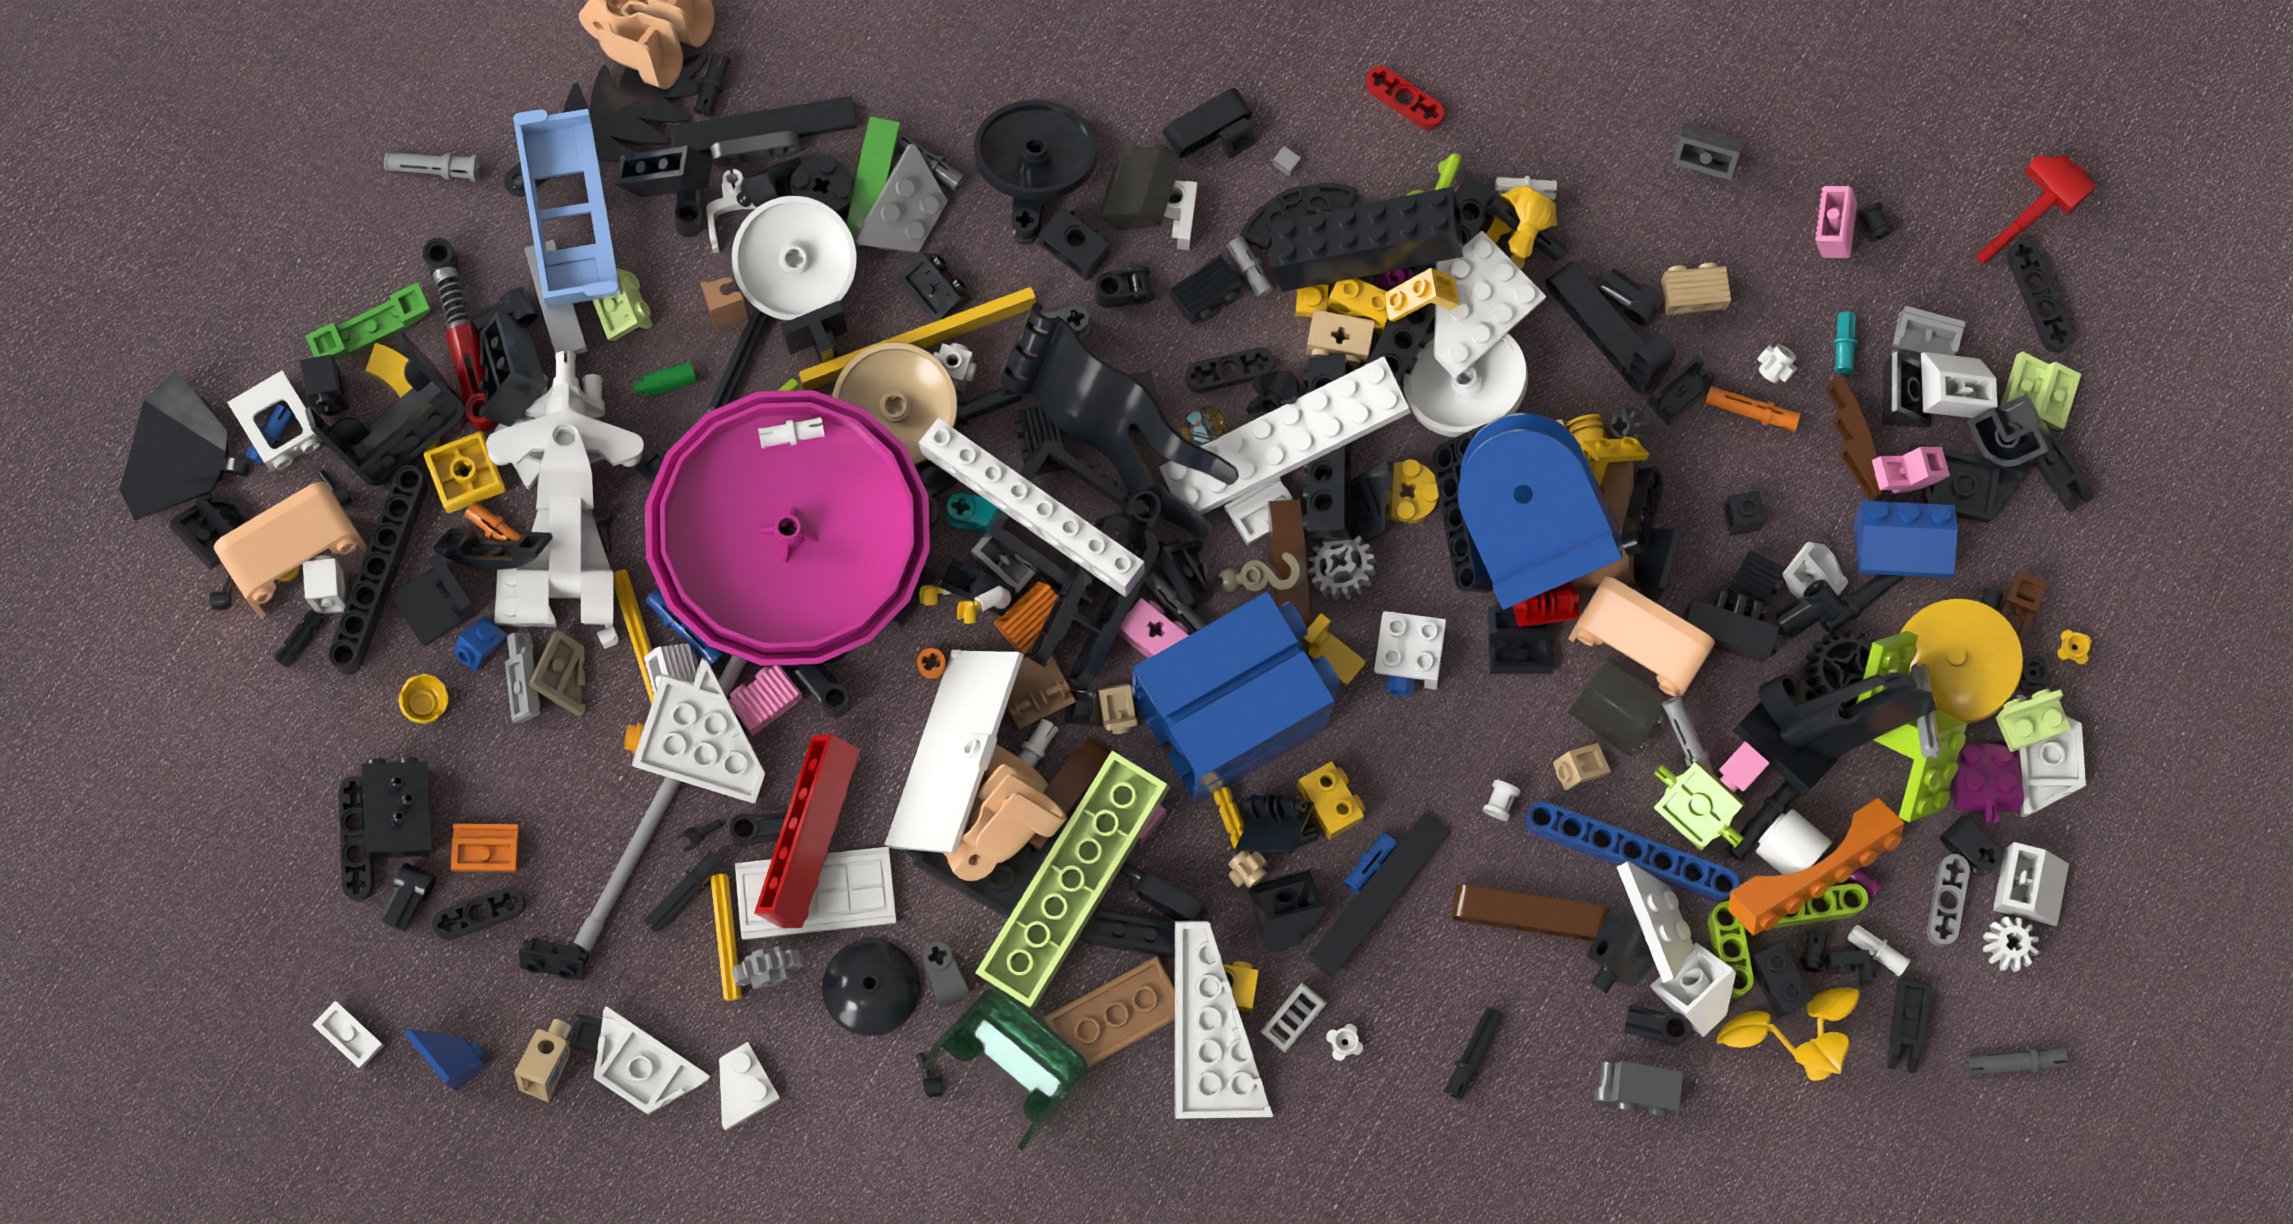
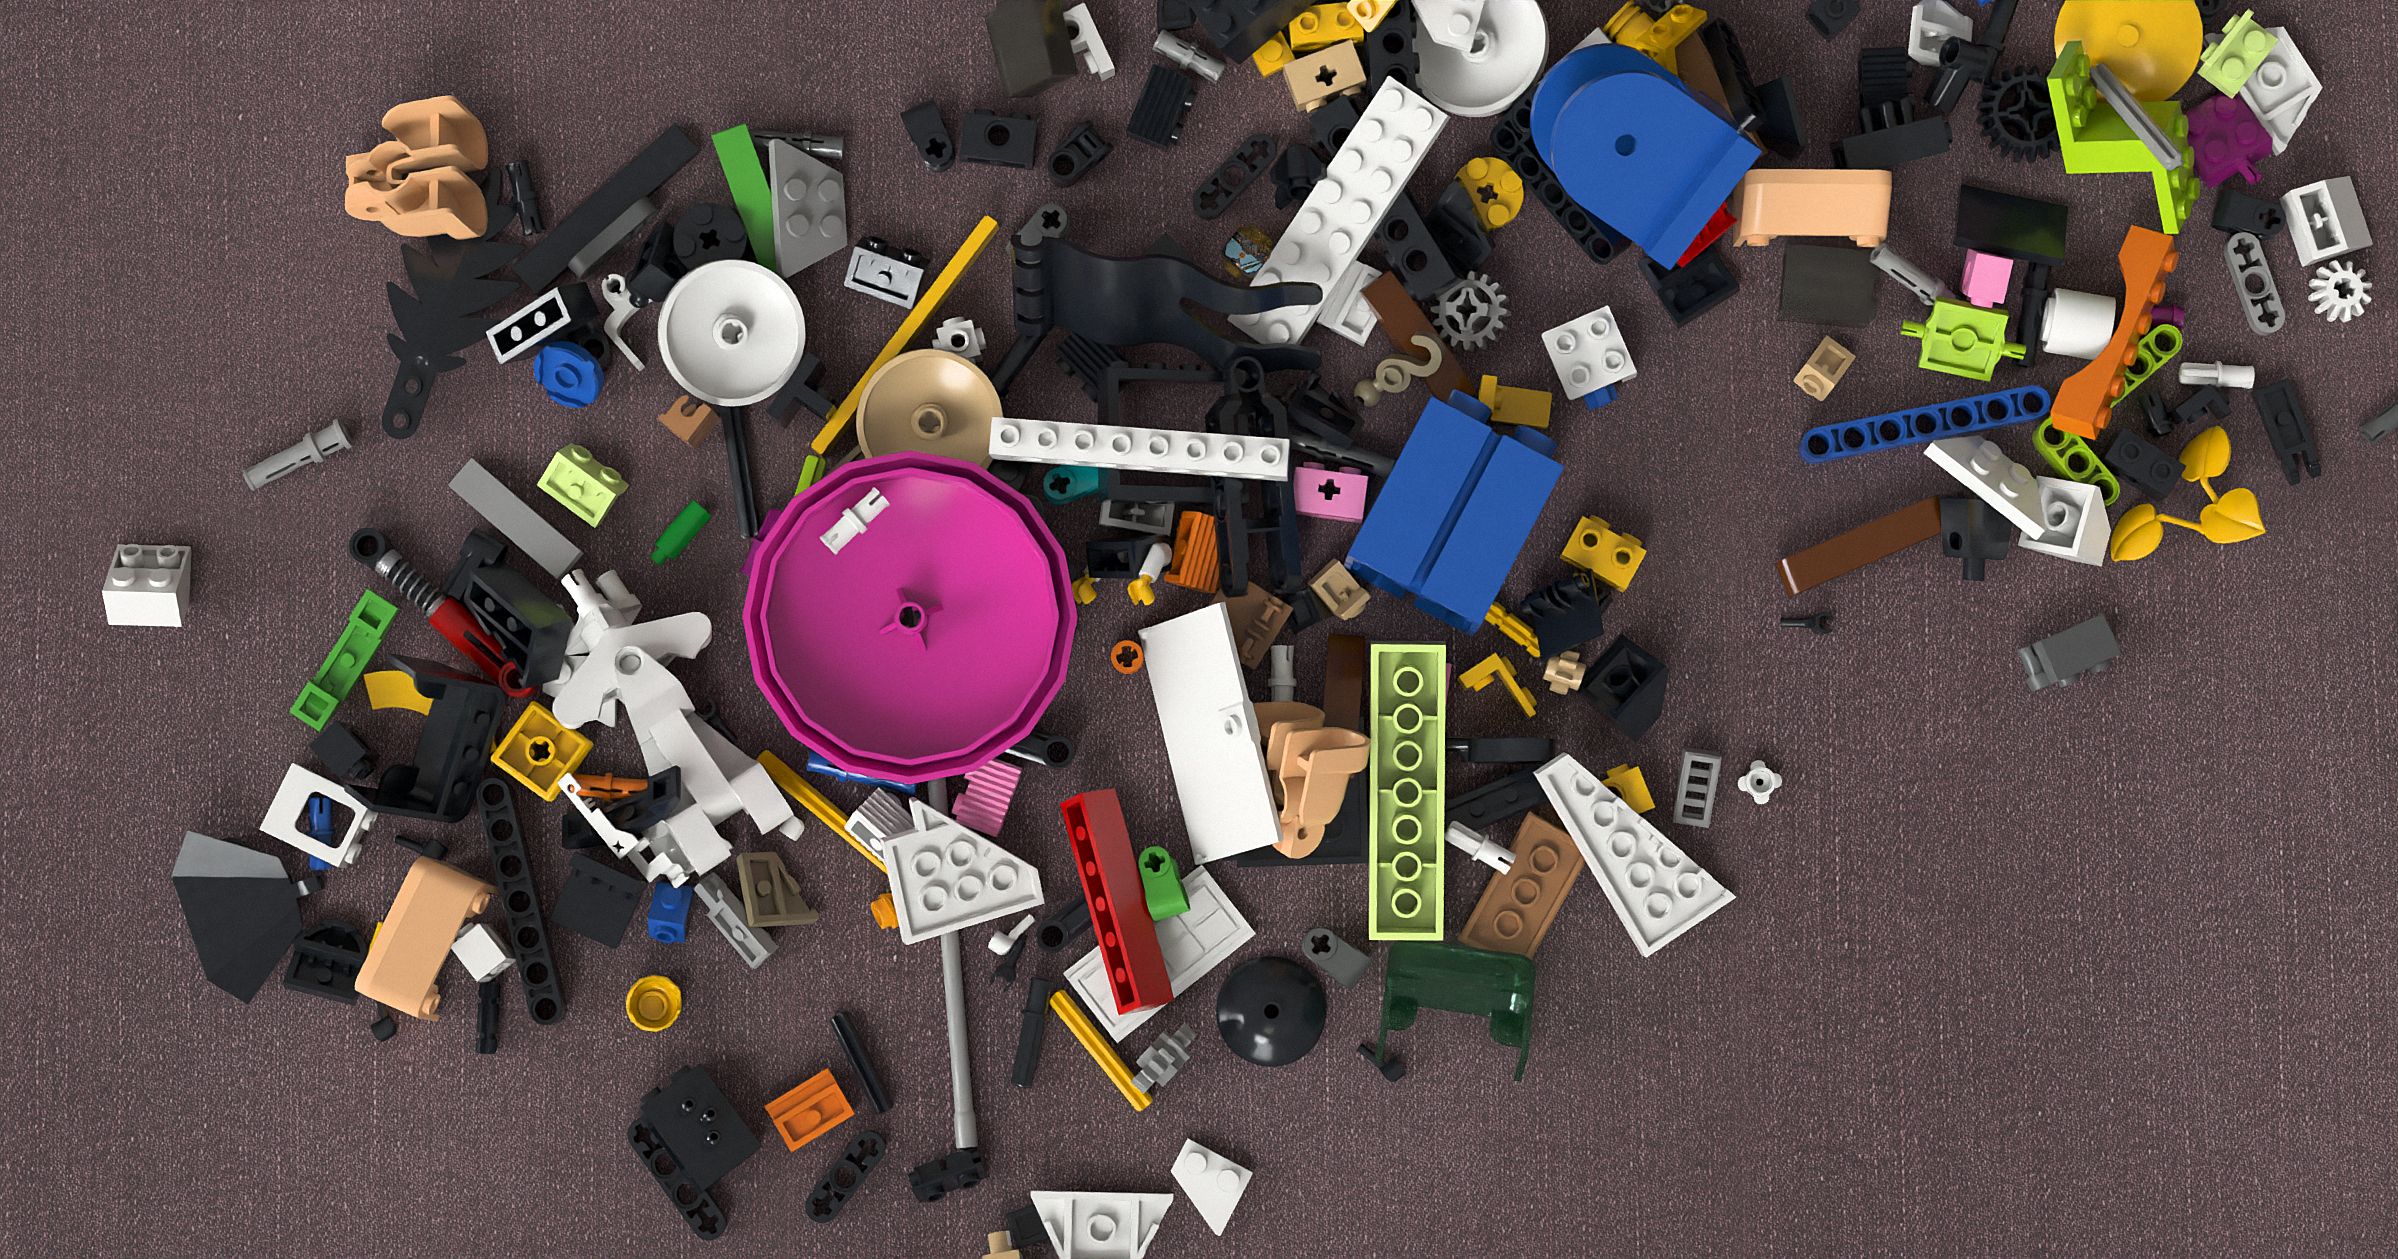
camera: 25 degrees left, 10 degrees up
black piece [379,863,436,932] -> none
light blue piece [513,109,621,308] -> none
black tile [635,446,666,484] -> none
black dish [974,100,1097,201] -> none
black slope [1307,812,1450,979] -> none
blue pin [1343,833,1398,894] -> none
black axle [1443,1007,1503,1101] -> none
white bush [1482,780,1521,821] -> none
black piece [1624,1005,1691,1046] -> none
black panel [1758,673,1938,758] -> none
none -> white slope [102,544,191,627]
none -> blue tile [533,340,605,408]
none -> white piece [557,772,690,888]
none -> black axle [830,1011,893,1115]
none -> white hand [988,914,1035,955]
none -> bright green piece [1138,846,1191,922]
none -> white axle [1444,821,1517,875]
none -> yellow bracket [1457,652,1537,719]
none -> black hand [1780,612,1833,635]

